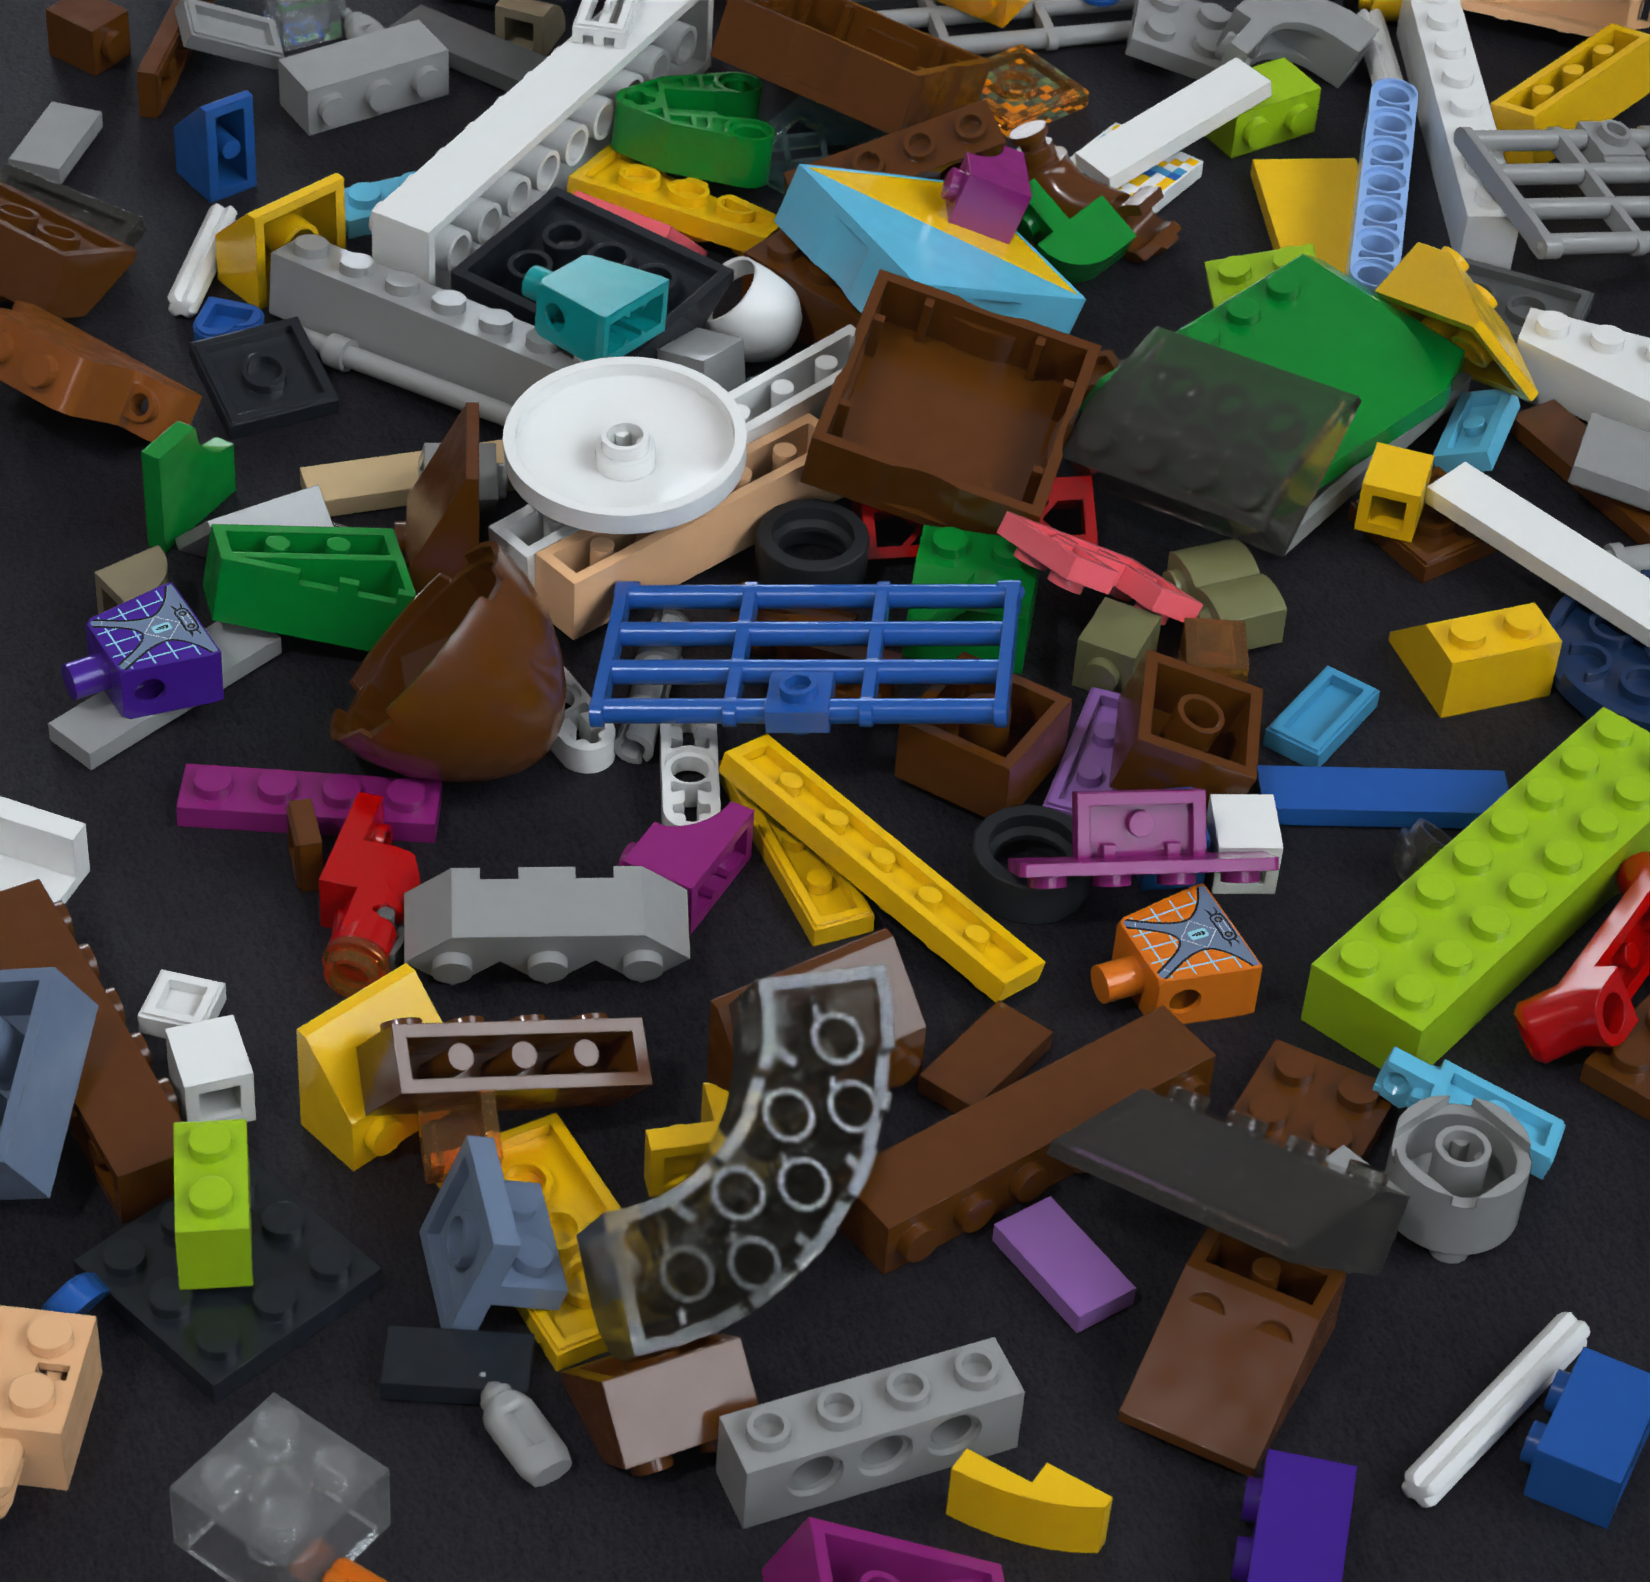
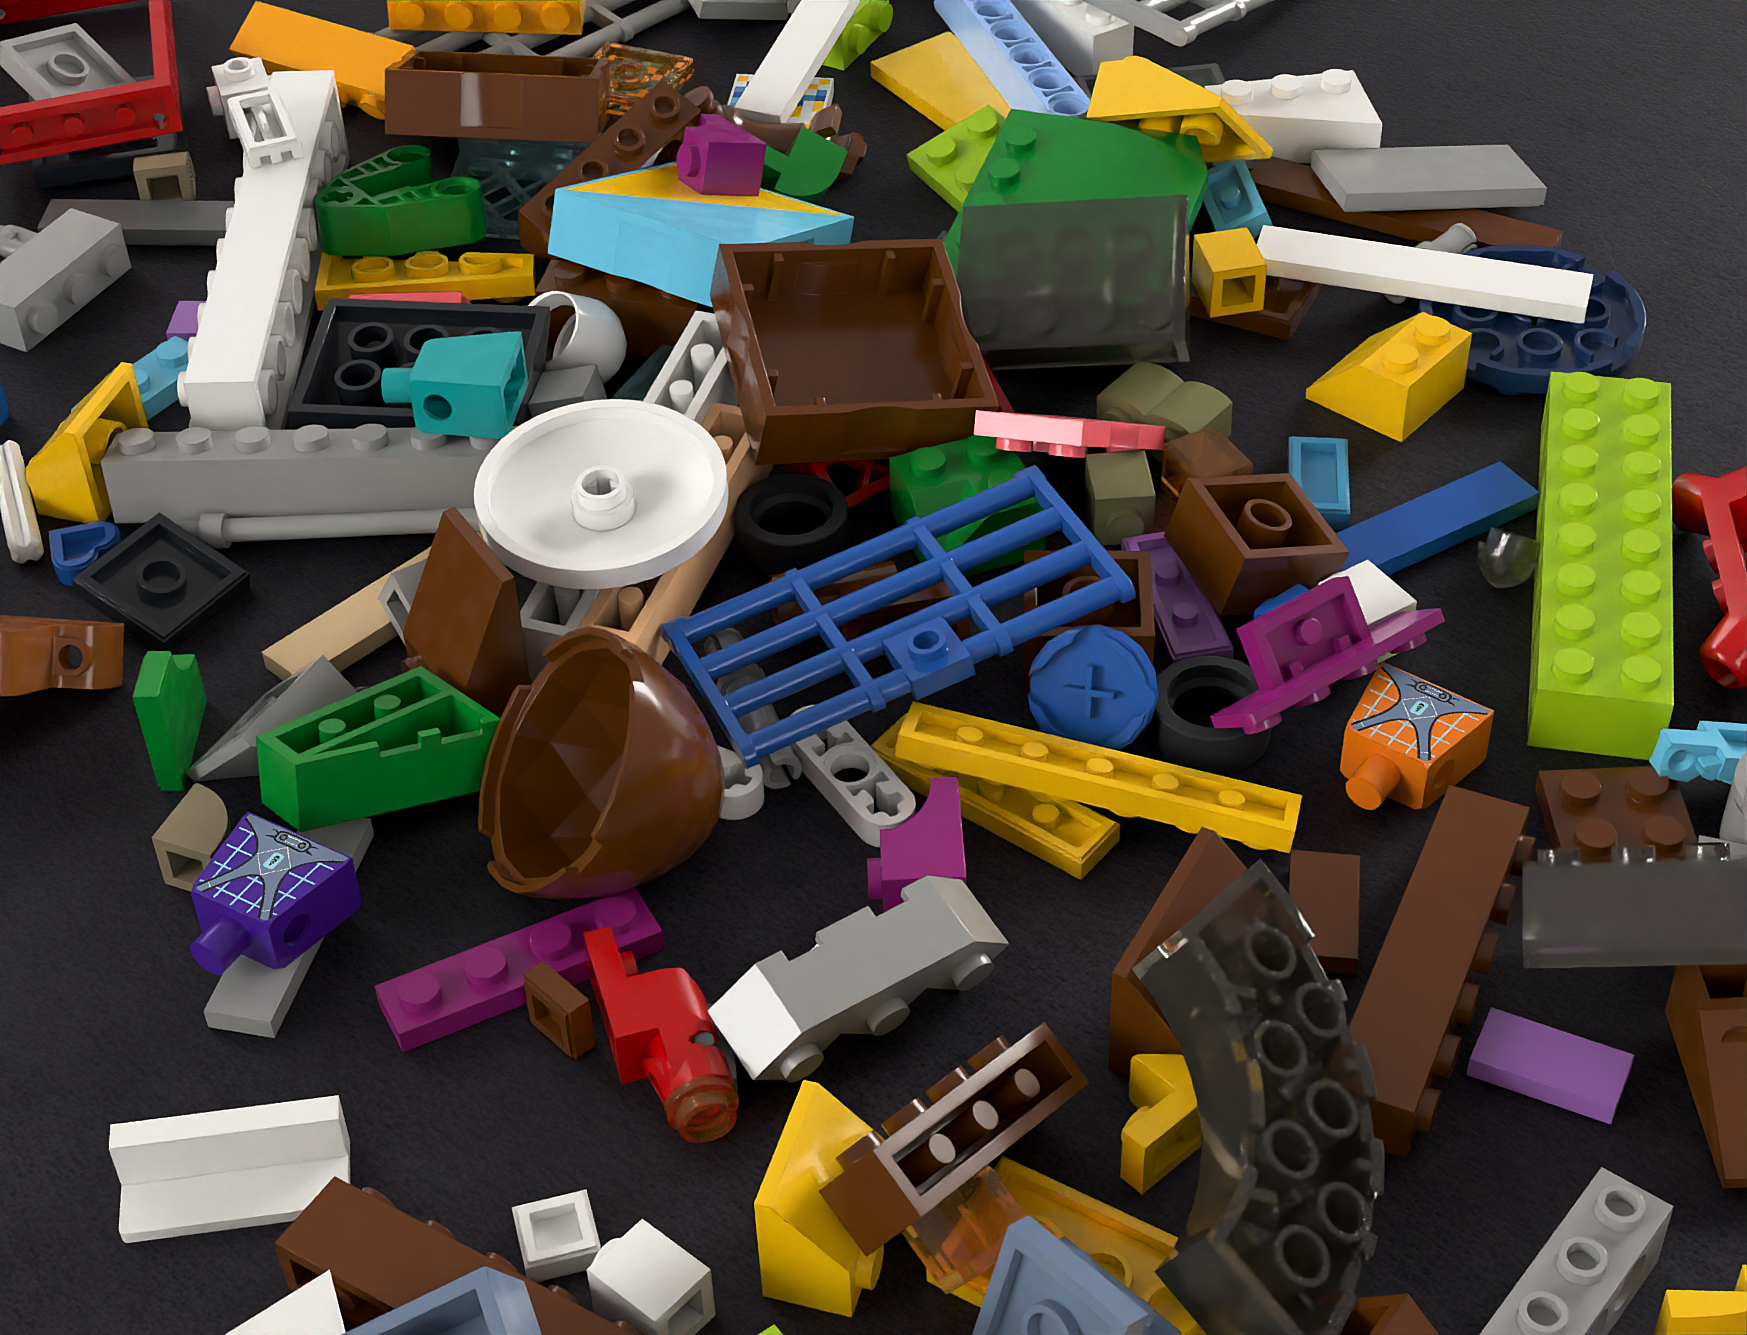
camera: 25 degrees left, 0 degrees up
none -> blue tile [1028,624,1159,750]

